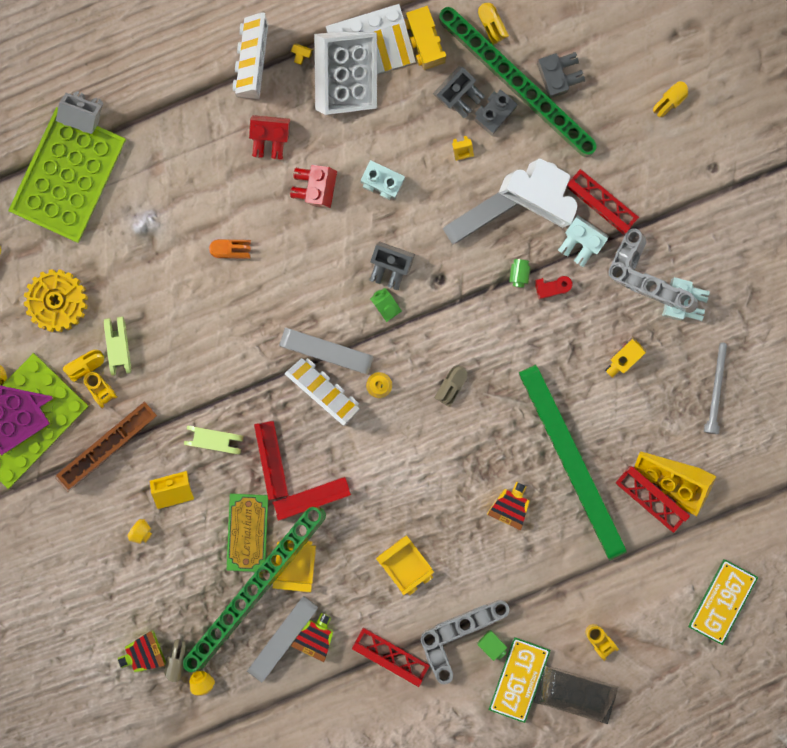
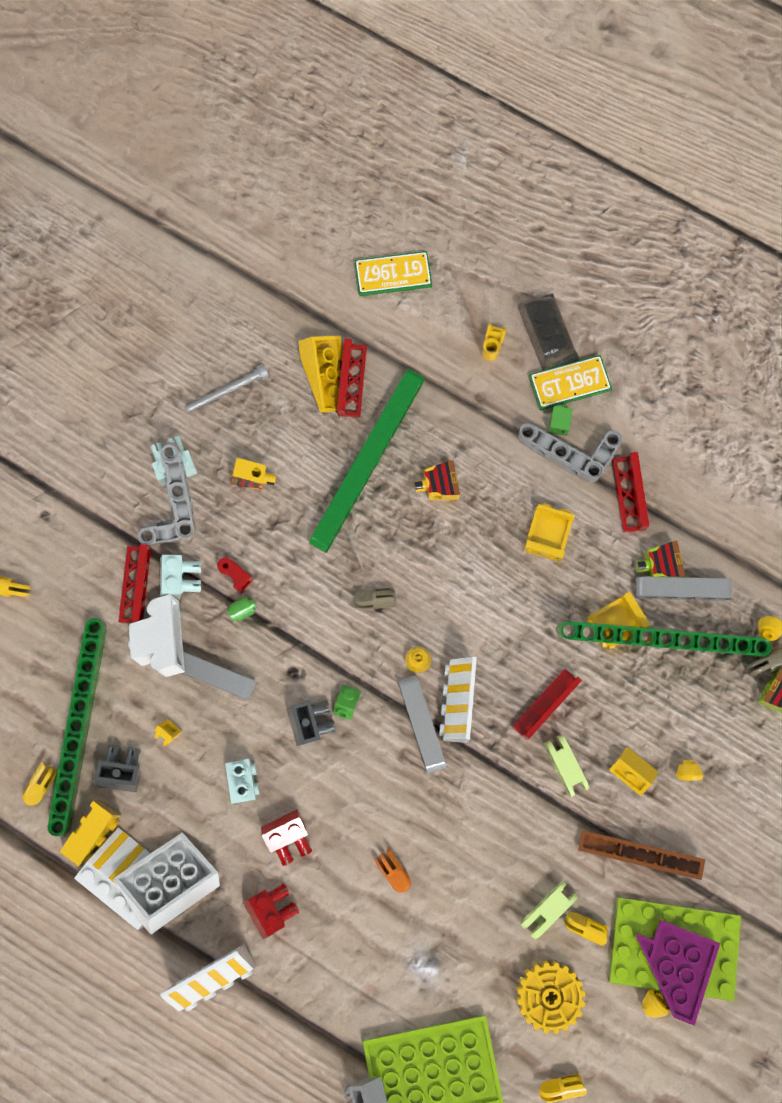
camera: 125 degrees left, 10 degrees down
yellow piece [84,372,118,409] -> none
tile [226,493,268,572] -> none
red fence [273,477,351,521] -> none
yellow tile [291,43,313,65] -> none
dark grey brick [475,89,518,136] -> none
dark grey brick [537,52,585,99] -> none

